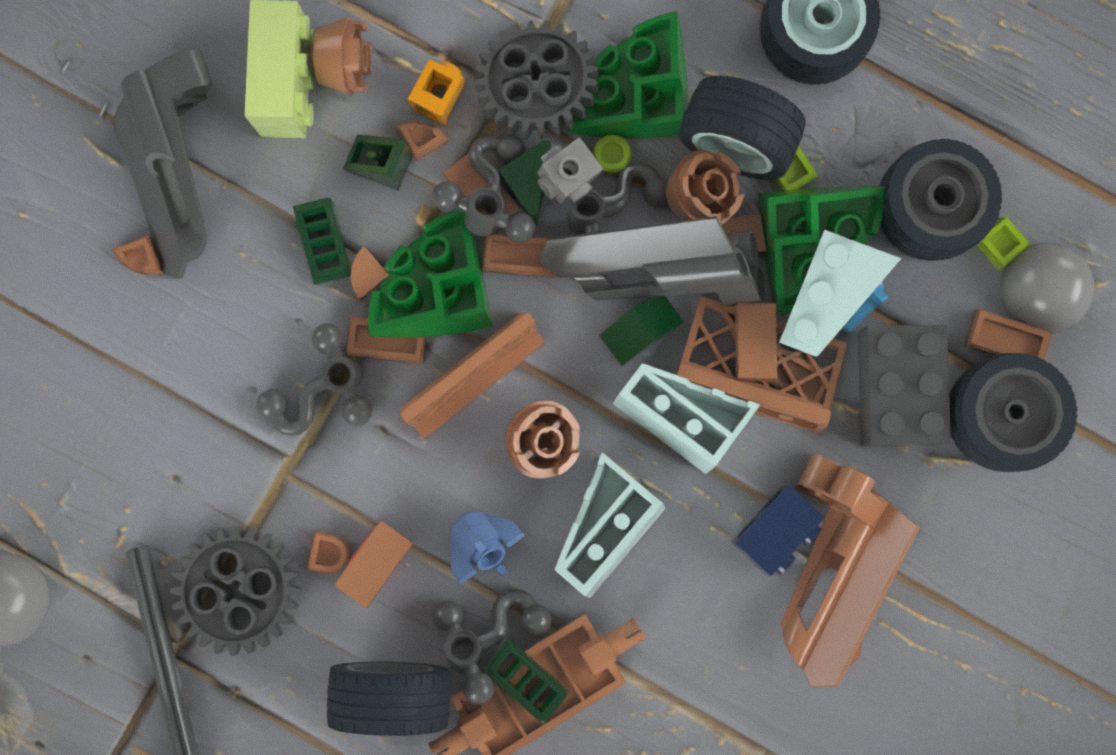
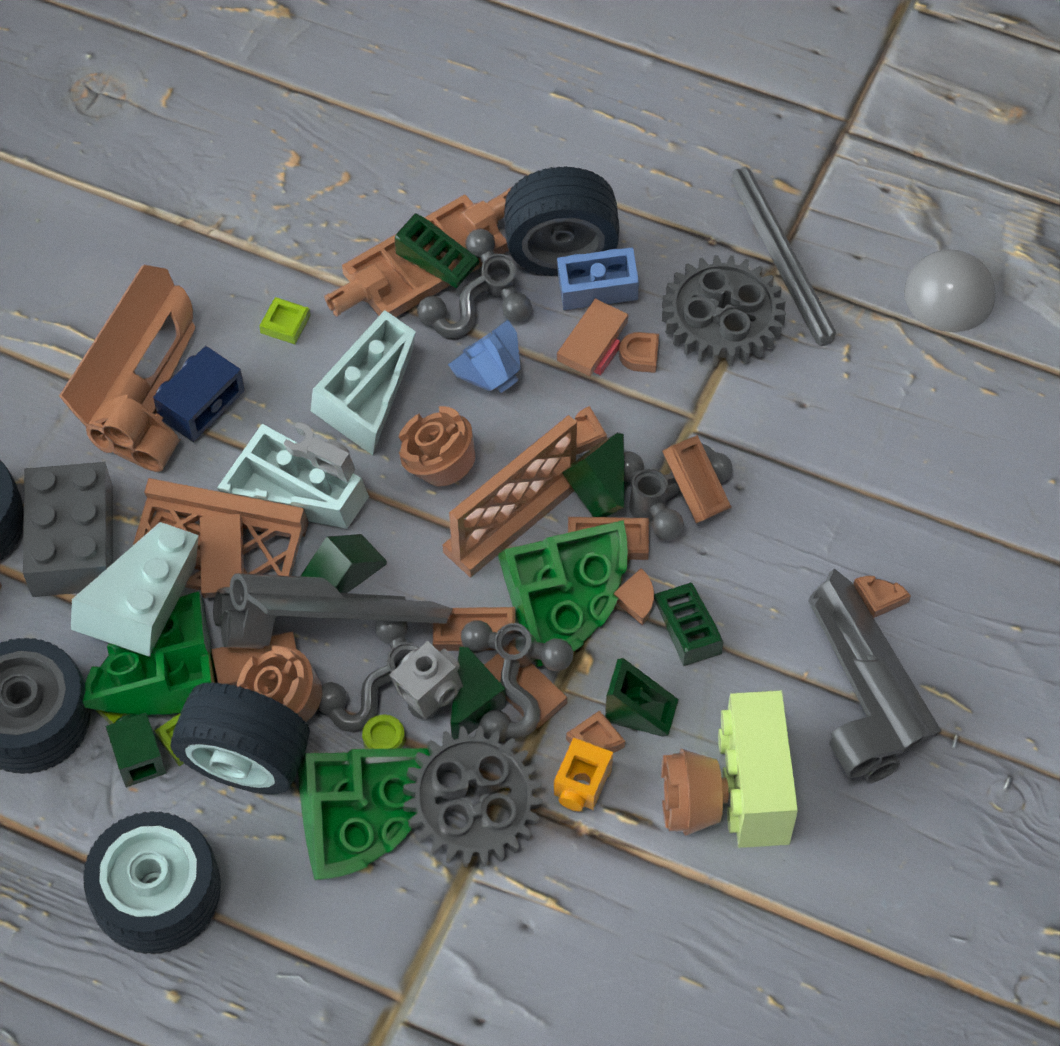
camera: 175 degrees right, 25 degrees down
none -> dark green brick [105,713,167,787]
none -> lime tile [259,297,311,345]
none -> light grey plate [284,422,356,483]
none -> medium blue brick [557,247,639,310]
none -> dark green slope [562,432,624,517]
none -> nougat tile [575,406,607,455]
none -> nougat tile [662,435,731,524]

